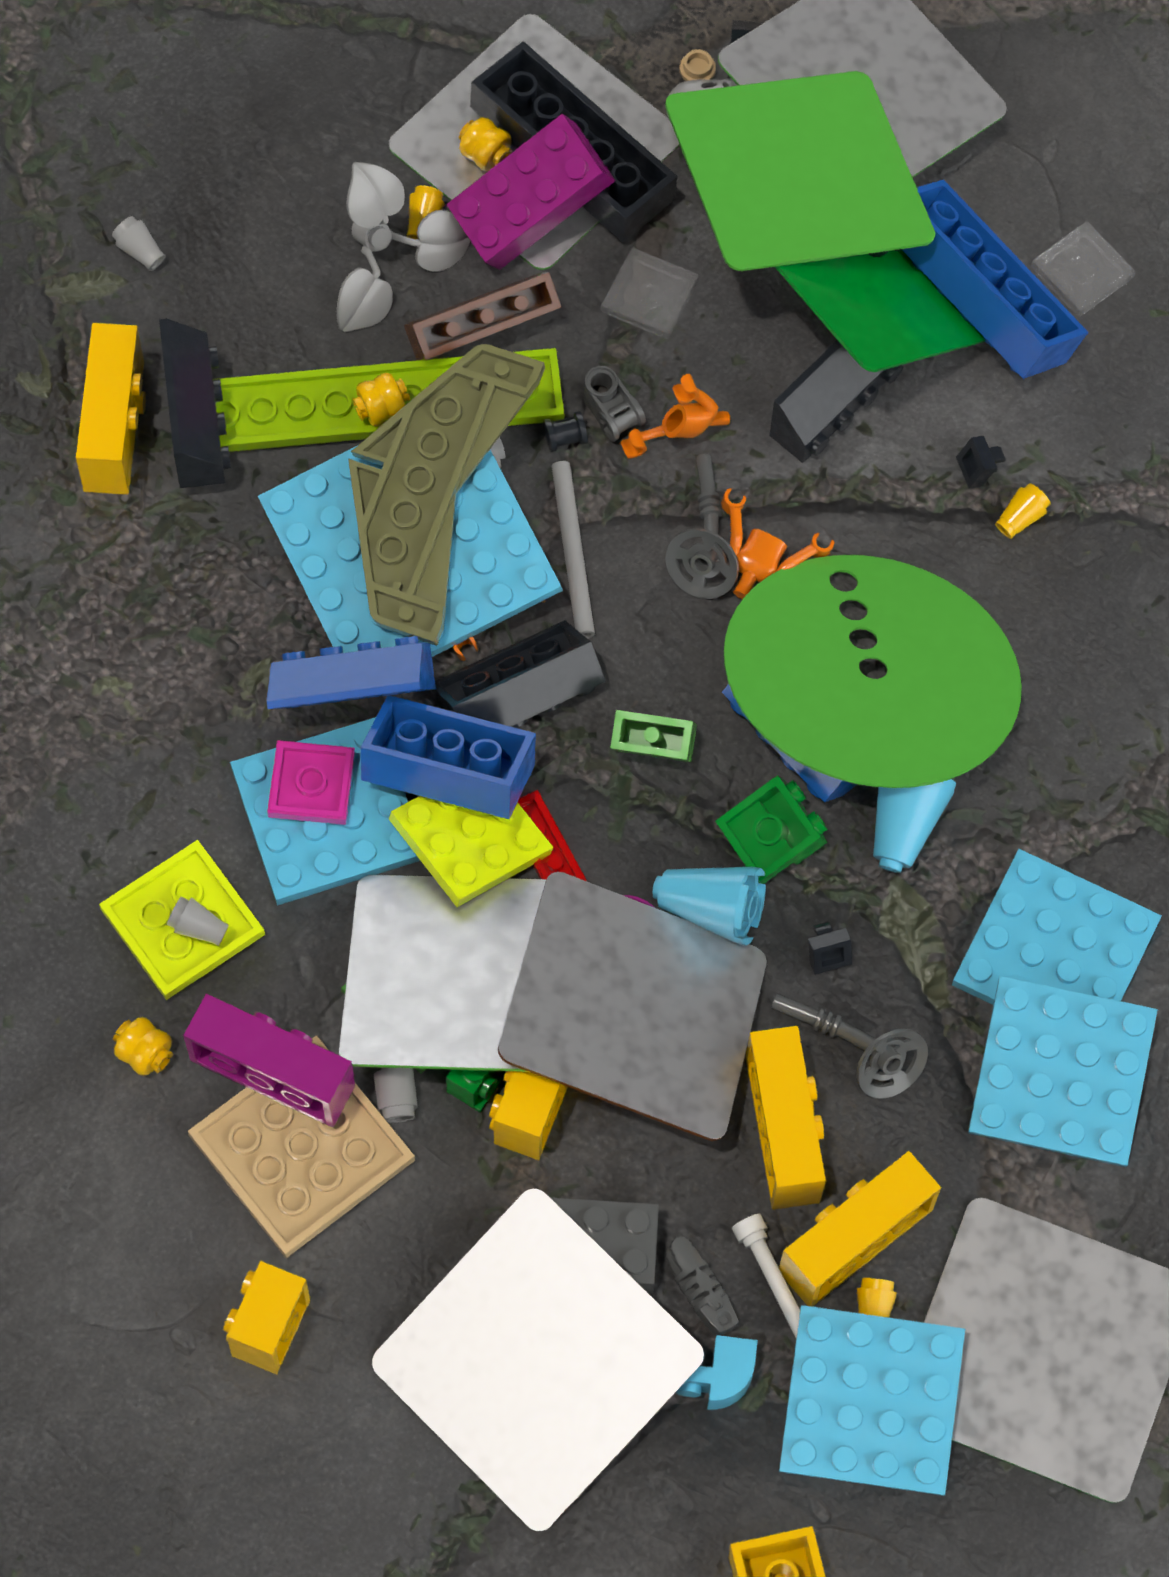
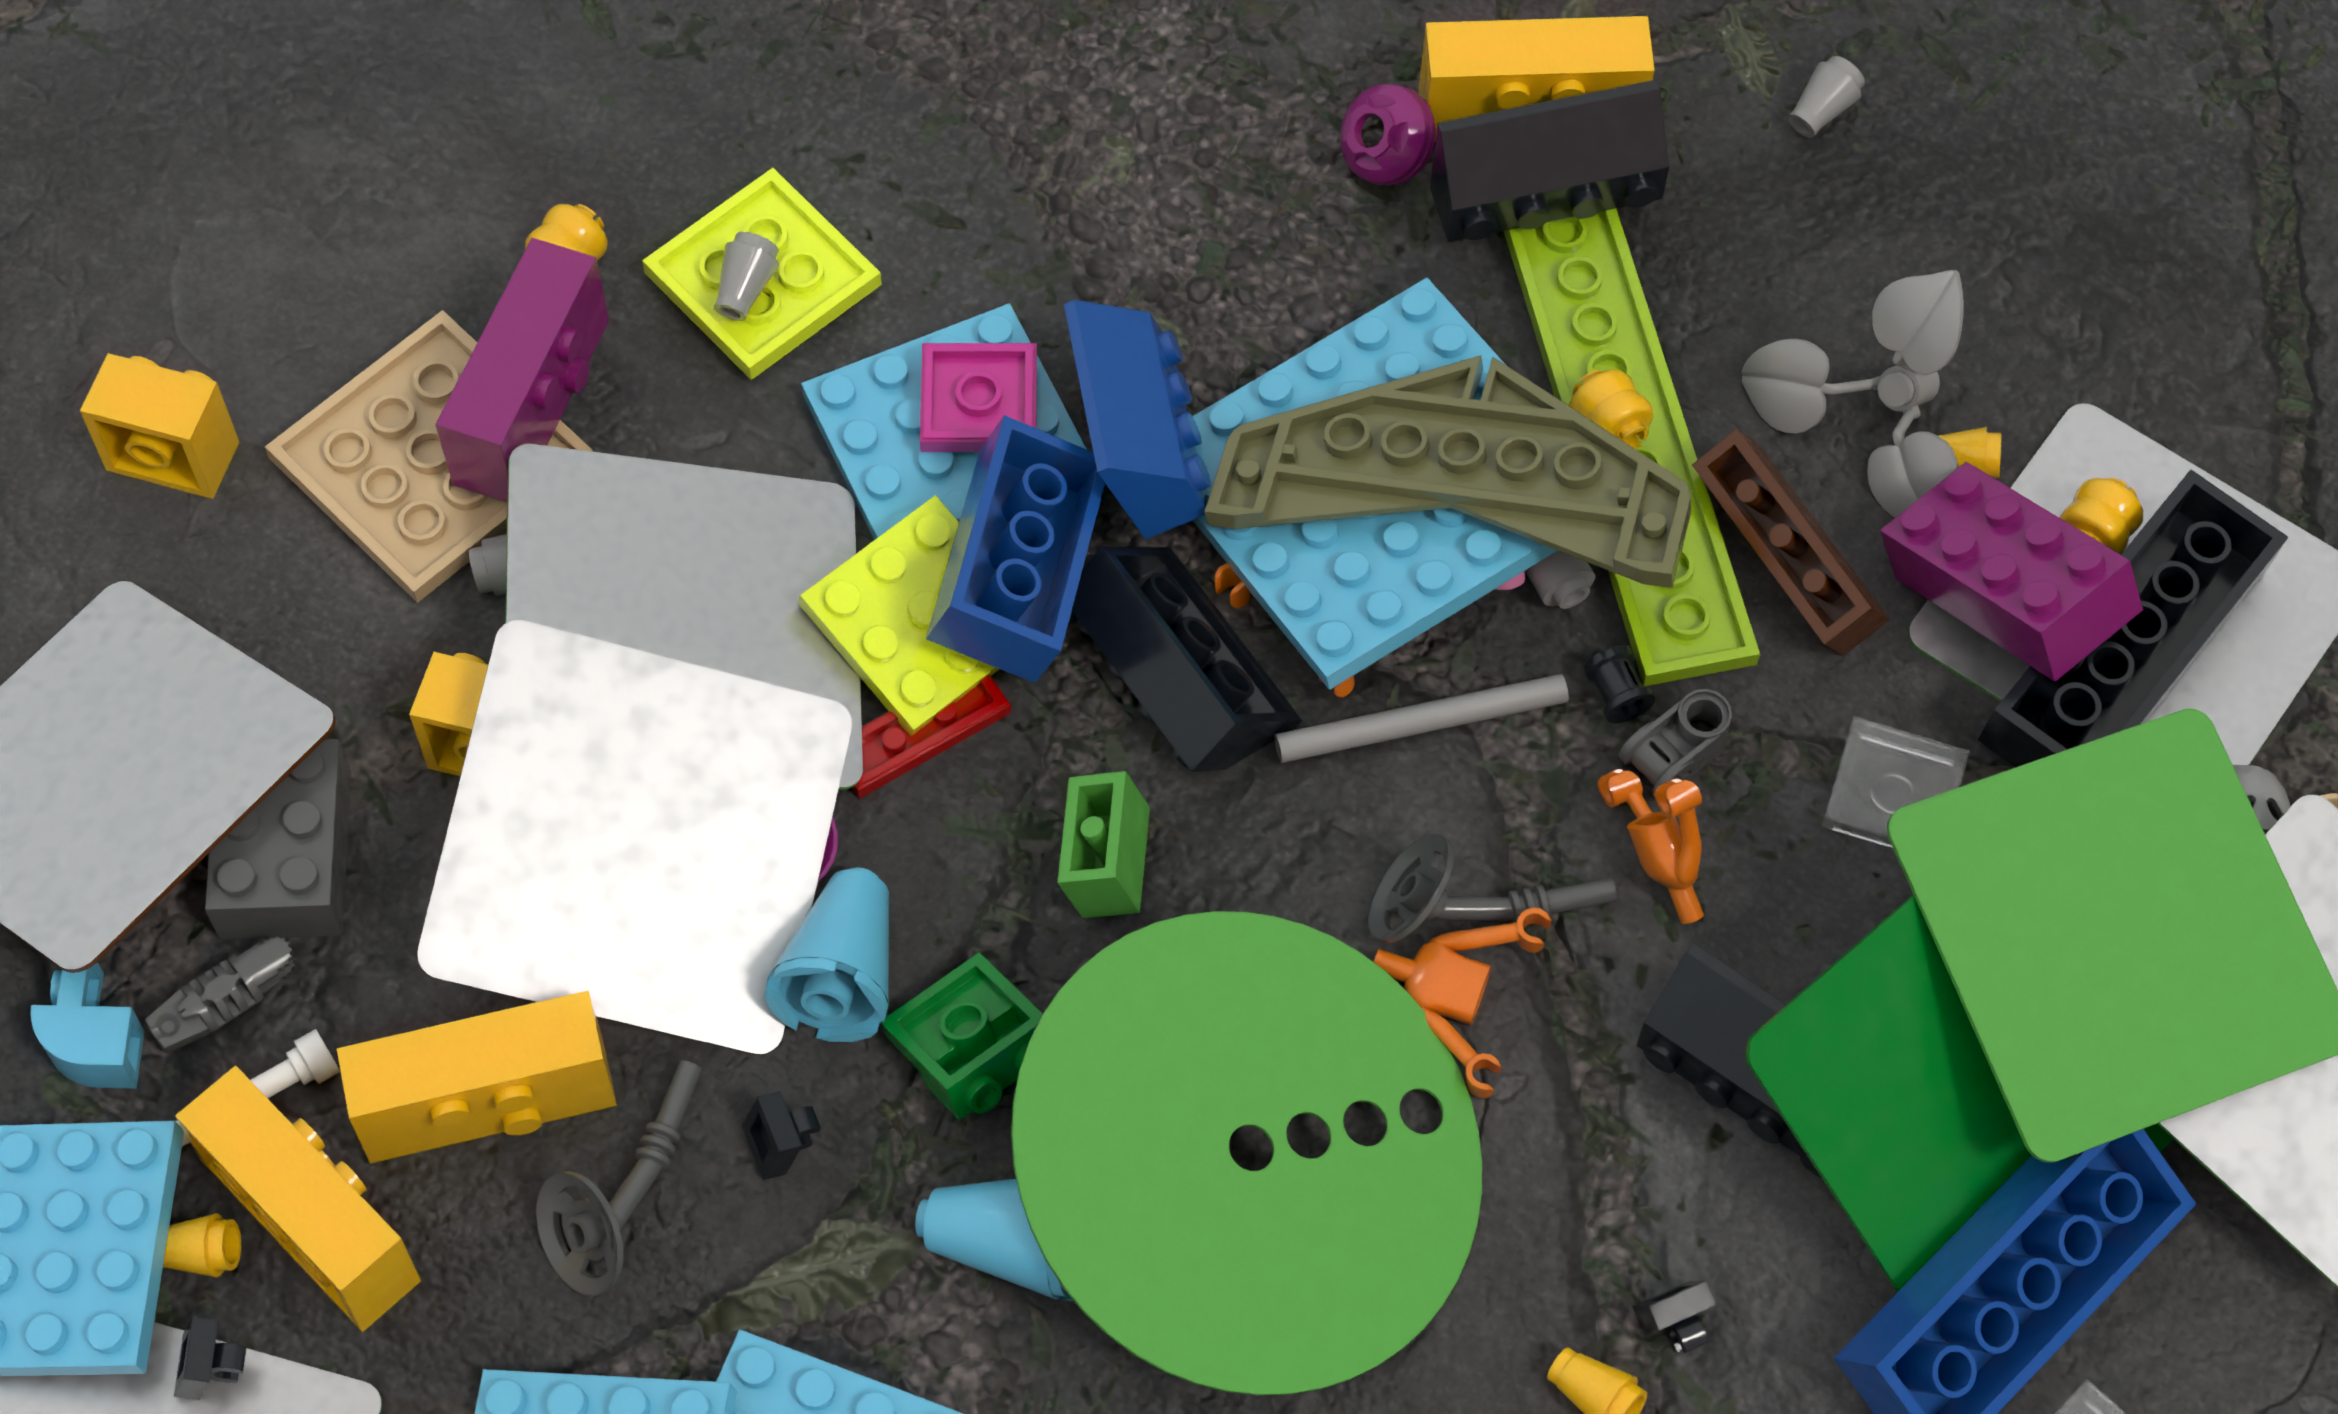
camera: 85 degrees right, 5 degrees down
none -> black tile [173,1316,247,1400]
none -> magenta piece [1340,84,1436,186]

